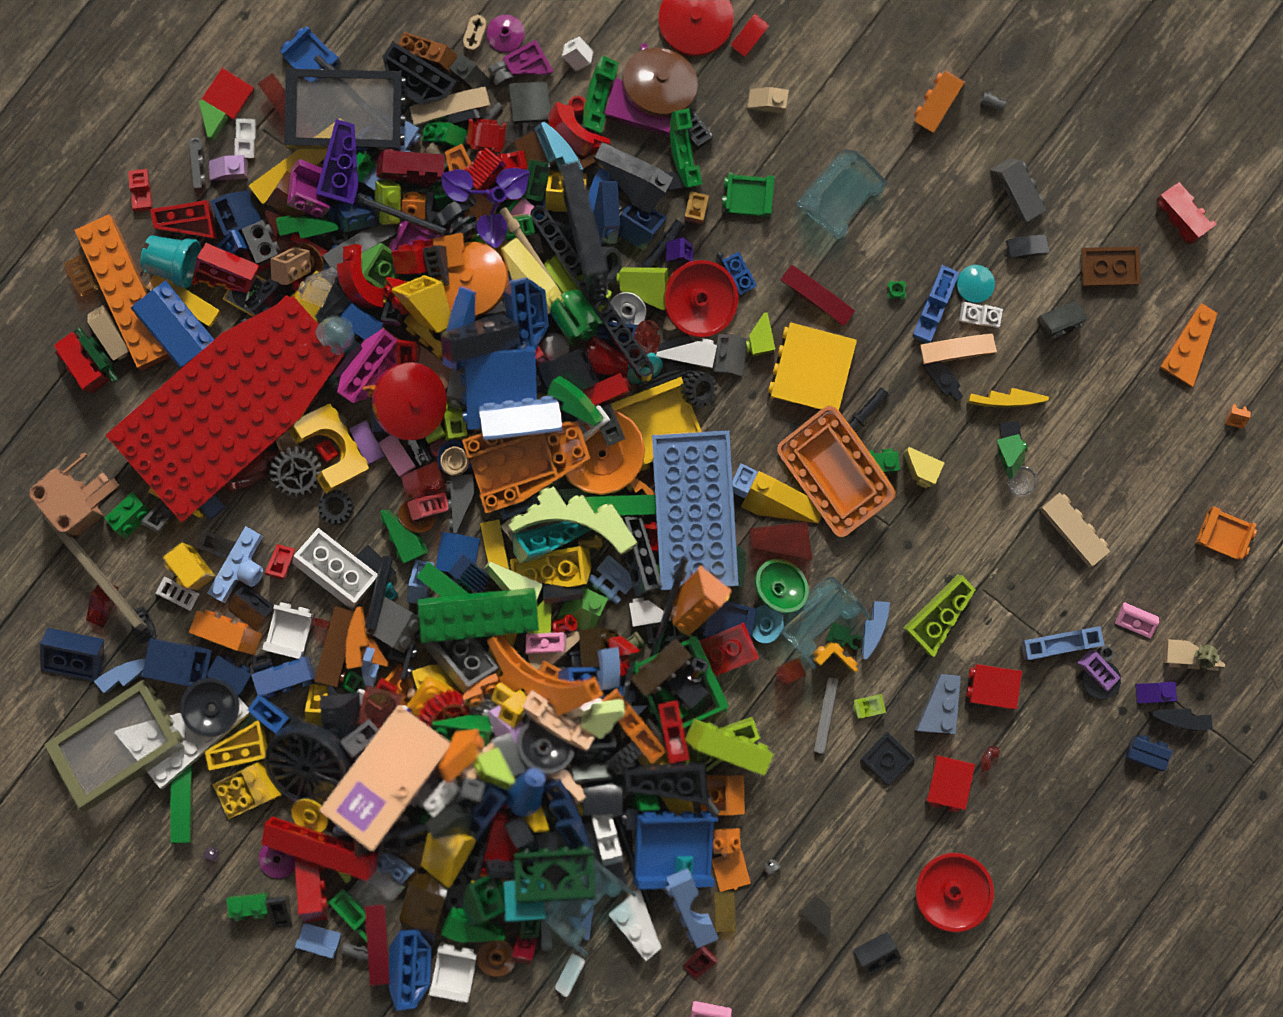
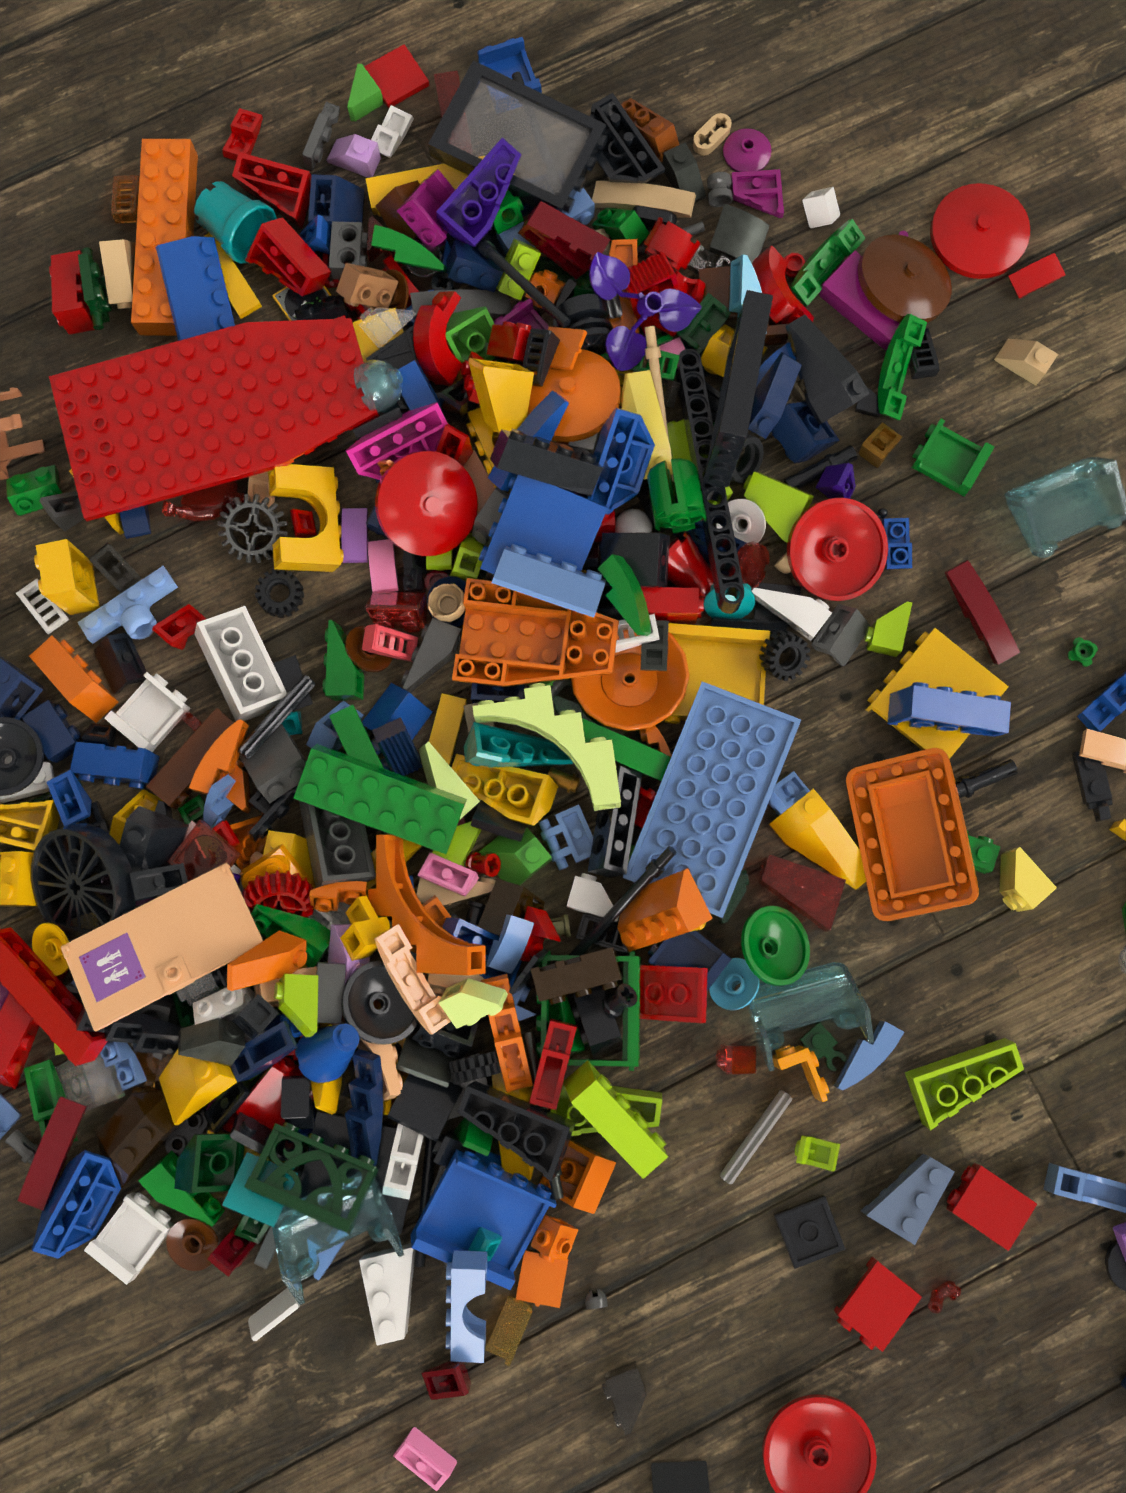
camera: 30 degrees right, 5 degrees down
none -> wedge [887,682,1011,737]

